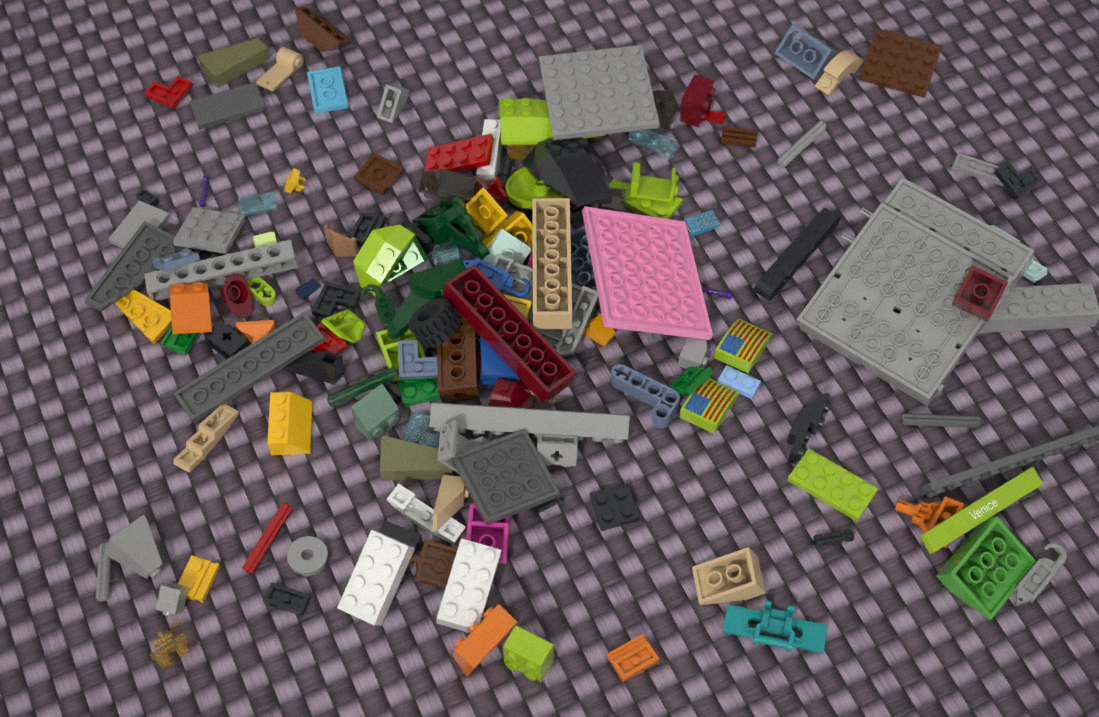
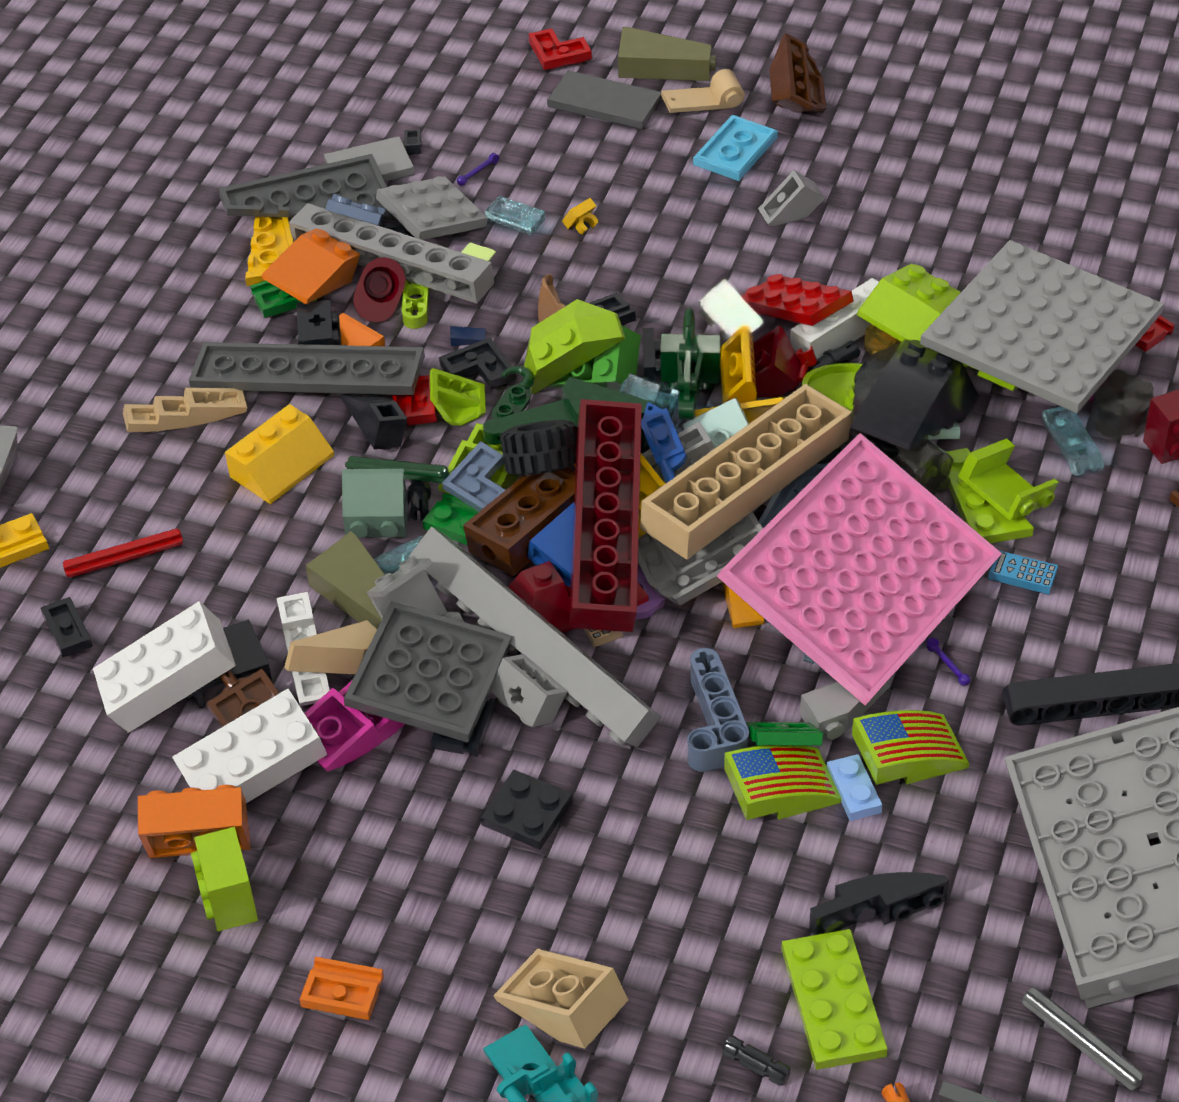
camera: 45 degrees right, 10 degrees down
light grey tile [287,536,329,576] -> none
reddish brown plate [354,153,404,196] -> none

